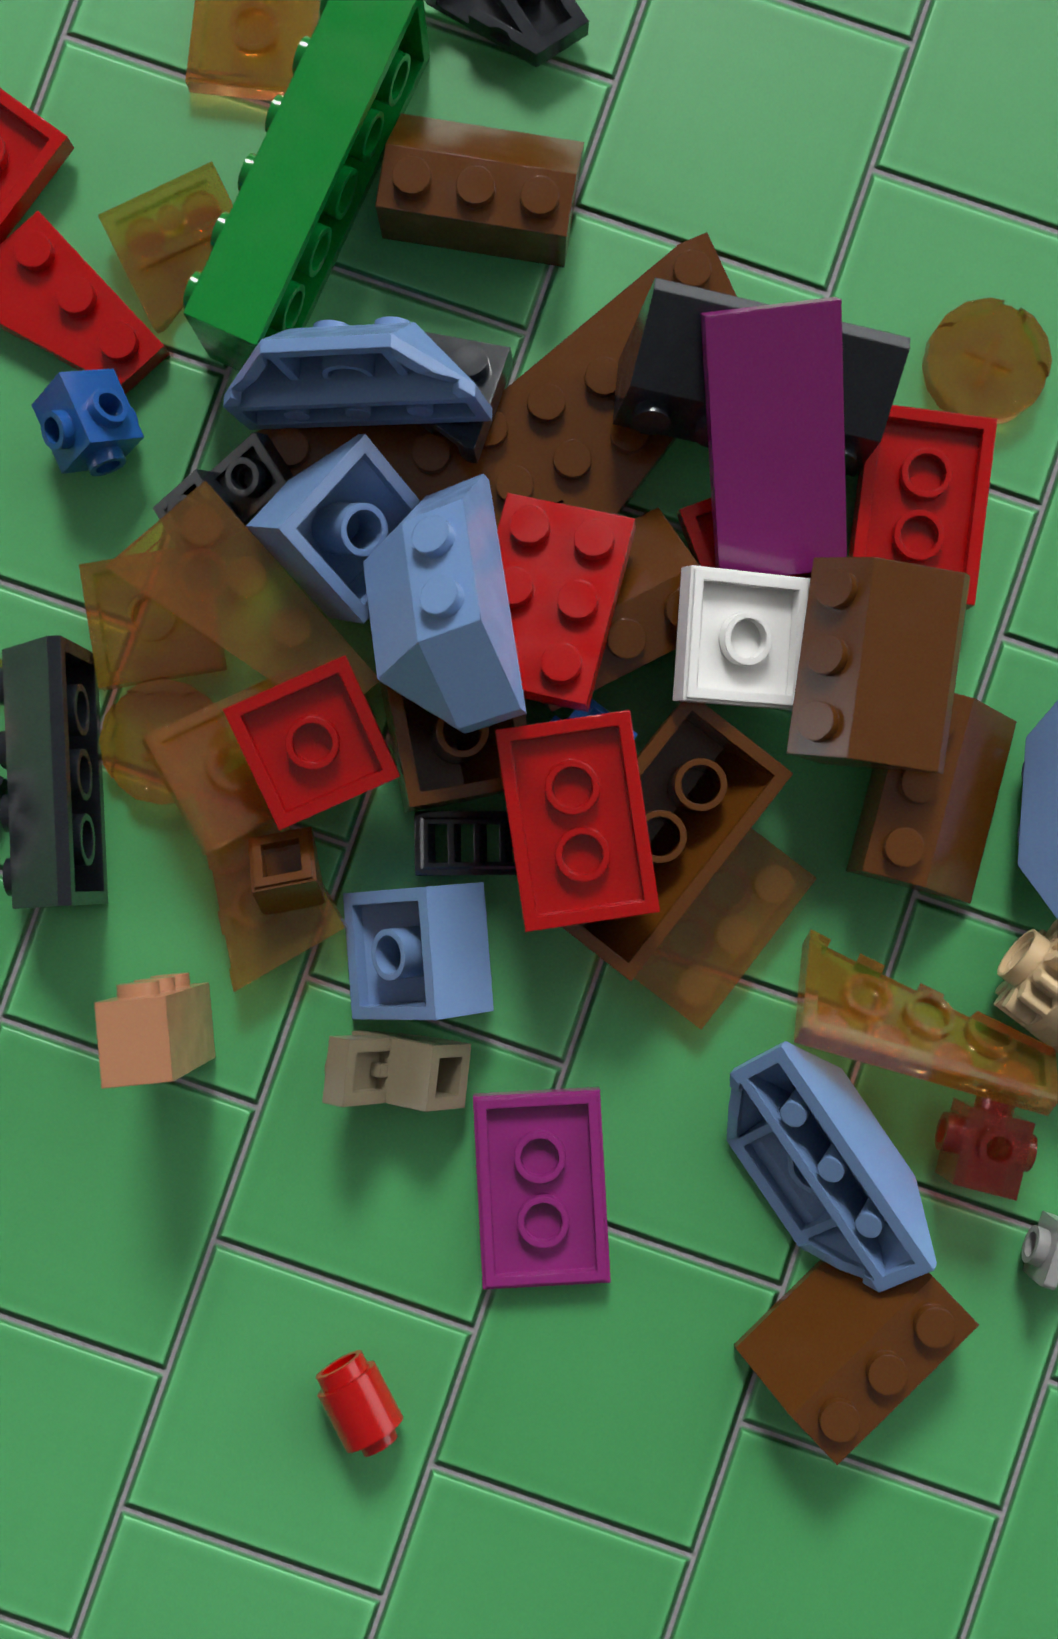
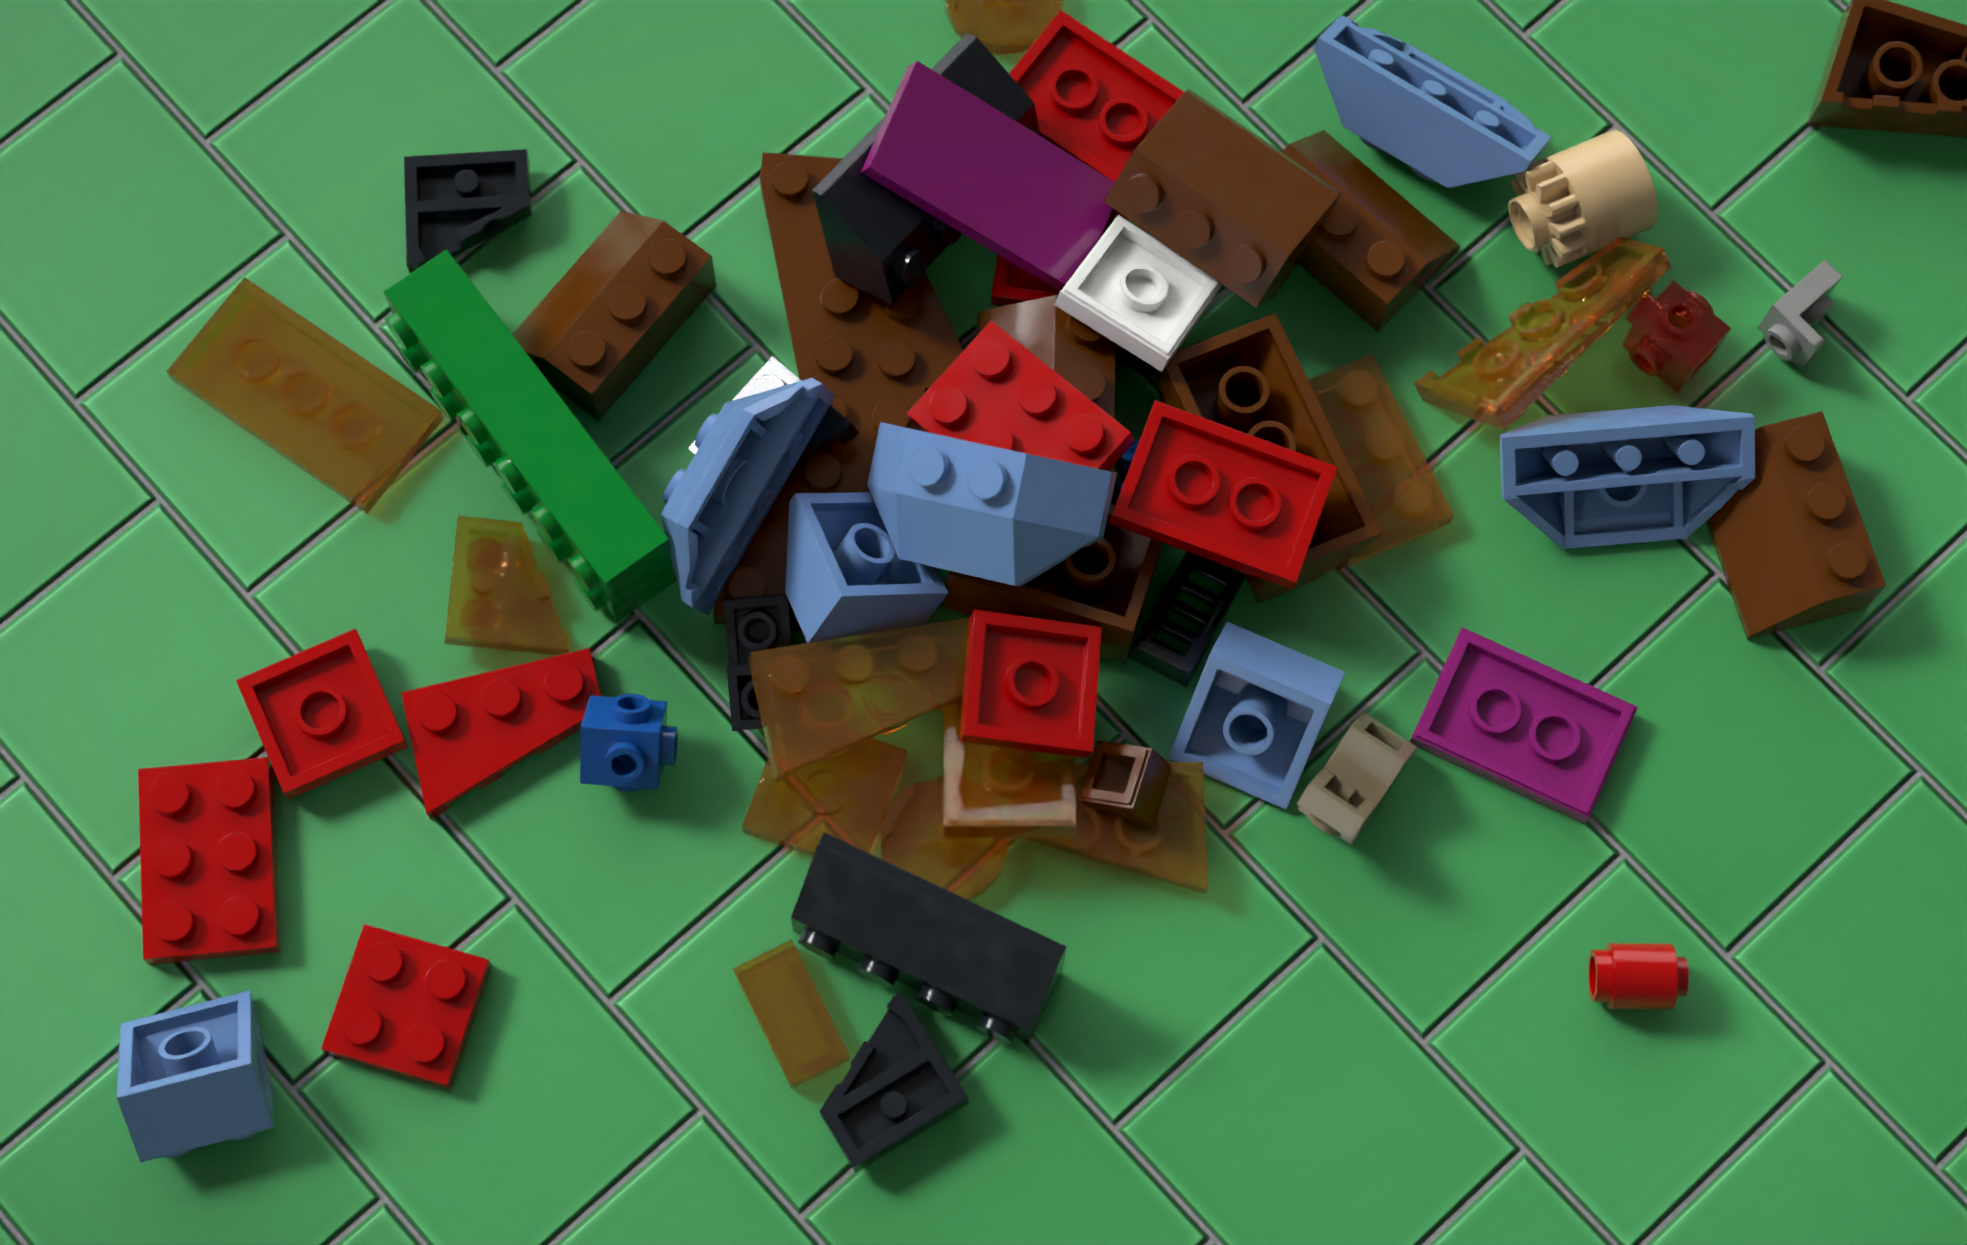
camera: 60 degrees left, 15 degrees down
nougat brick [94,972,216,1089] -> none

